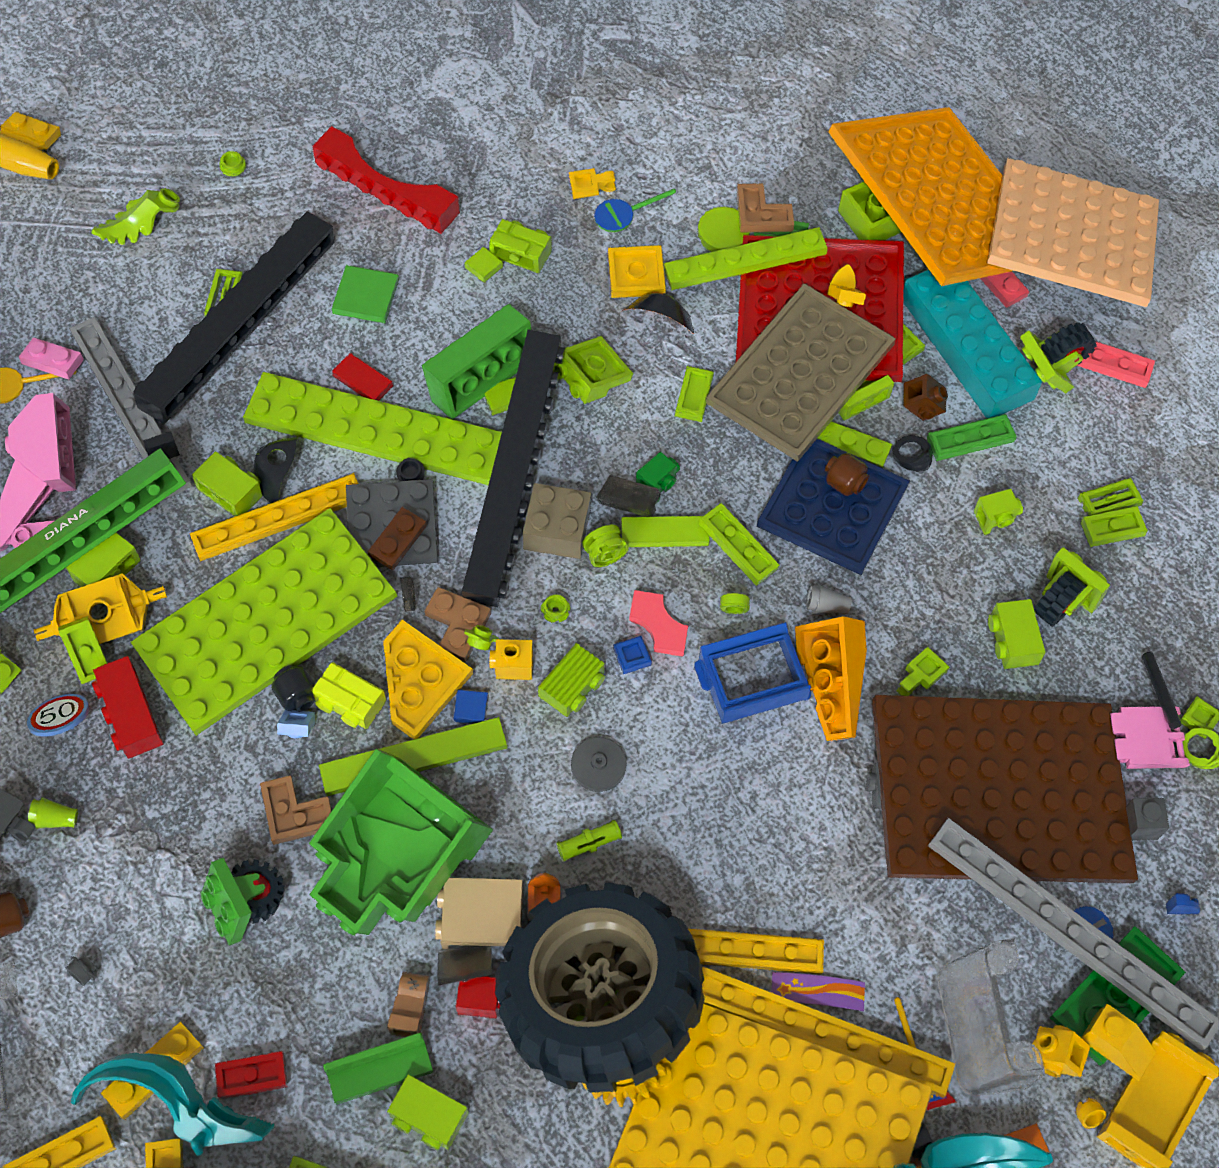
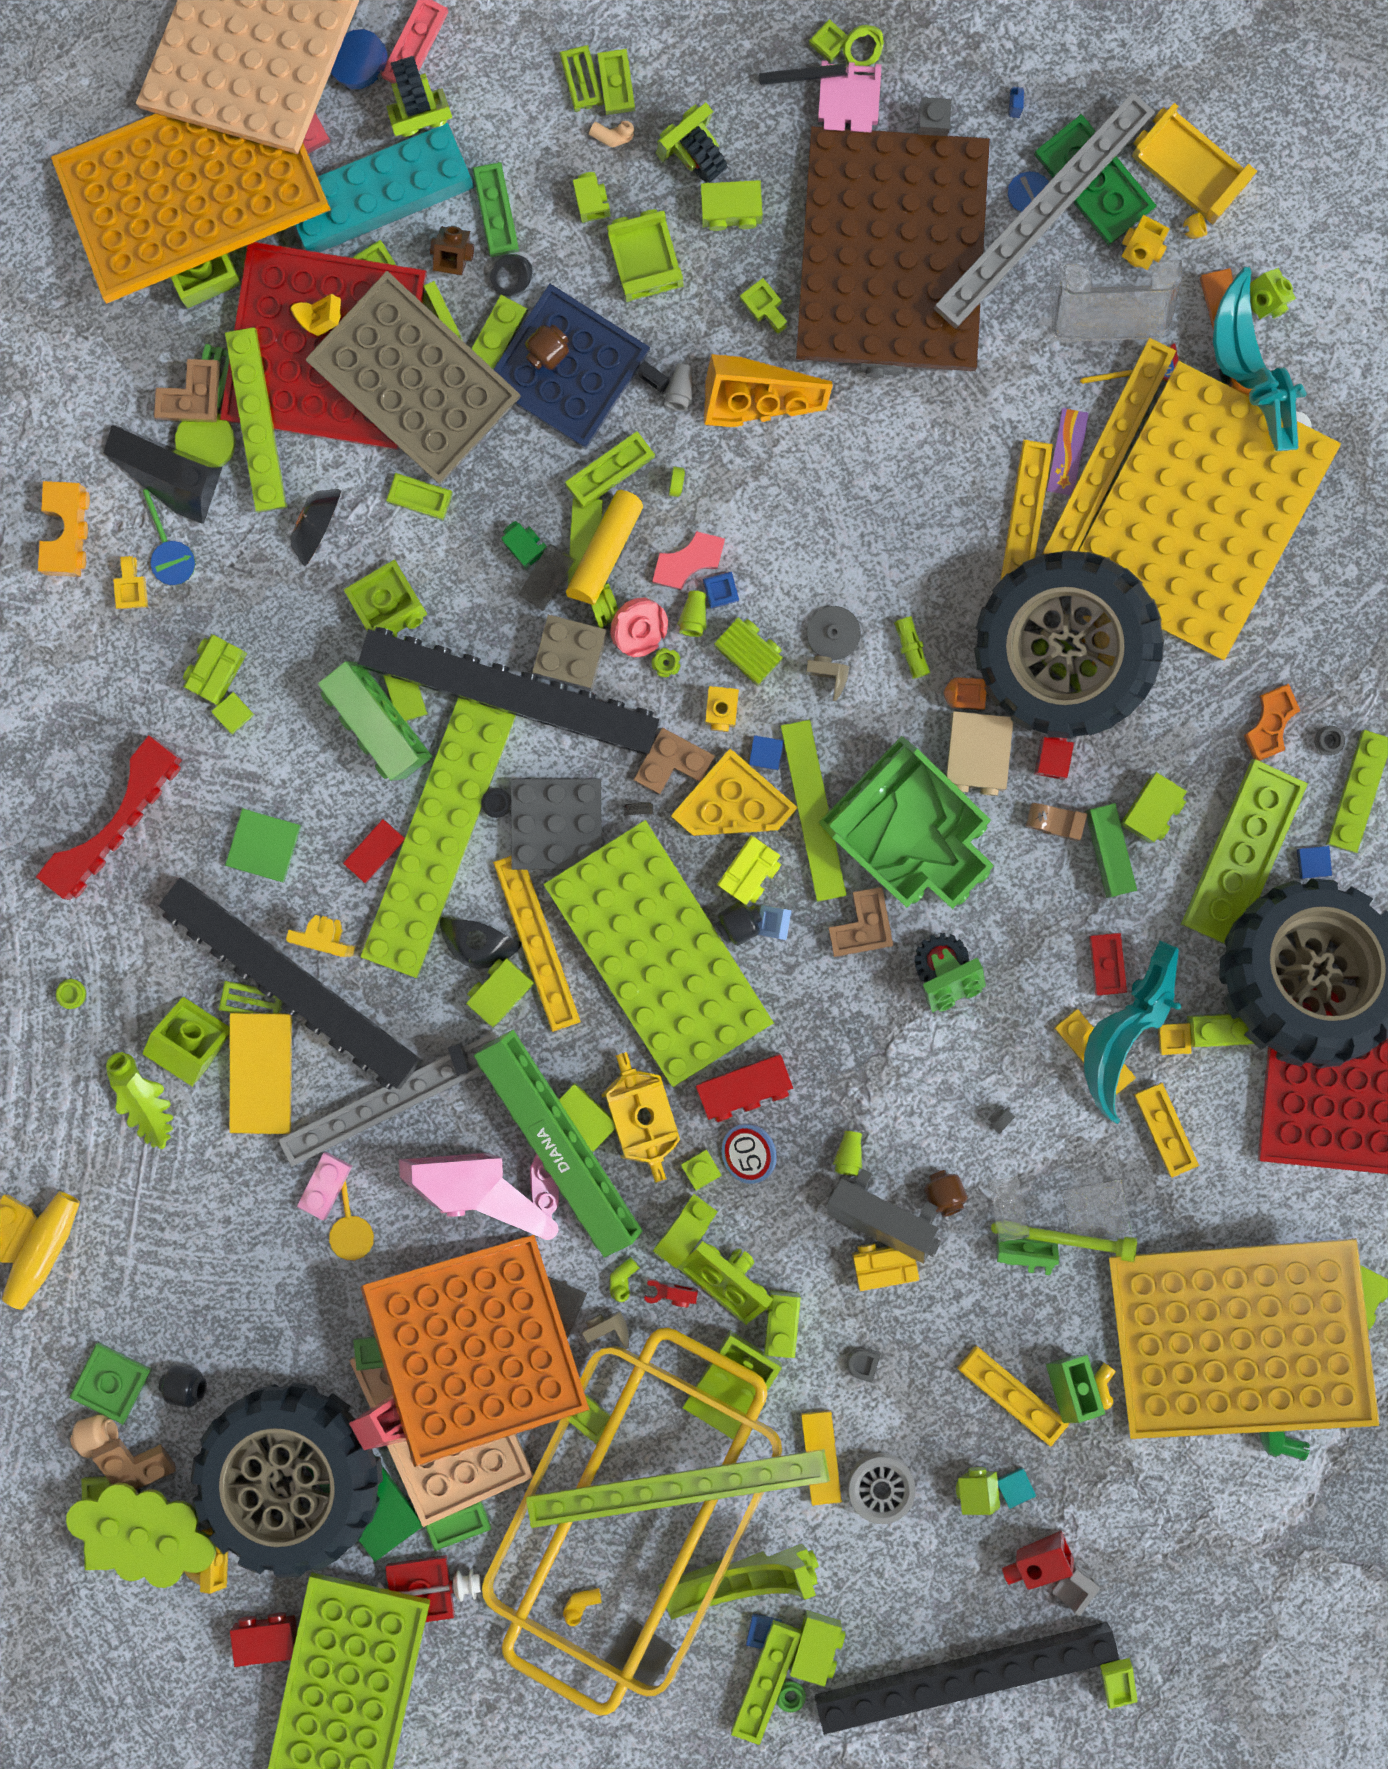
camera: 80 degrees left, 25 degrees up
lime plate [58,616,108,684] -> none
reddish brown plate [368,507,427,571] -> none
clear smoke piece [437,945,493,985] -> none
lime plate [464,625,499,650] -> none
yellow plate [608,245,666,298] -> none
blue piece [694,622,811,724] -> none
yellow slope [1081,1004,1156,1080] -> none
none -> light orange arch [38,481,90,577]
none -> black wedge [103,424,222,524]
none -> lime slope [142,997,230,1087]
none -> yellow tile [229,1012,292,1134]
none -> yellow piece [286,915,355,957]
none -> blue tile [331,29,387,90]
none -> yellow brick [566,490,643,605]
none -> light nougat arm [589,121,634,147]
none -> lime panel [607,209,684,302]
none -> coral tile [610,597,668,657]
none -> black tile [638,360,669,393]
none -> lime cone [677,590,707,637]
none -> lime plate [681,1149,722,1191]
none -> dark tan plate [805,656,849,701]

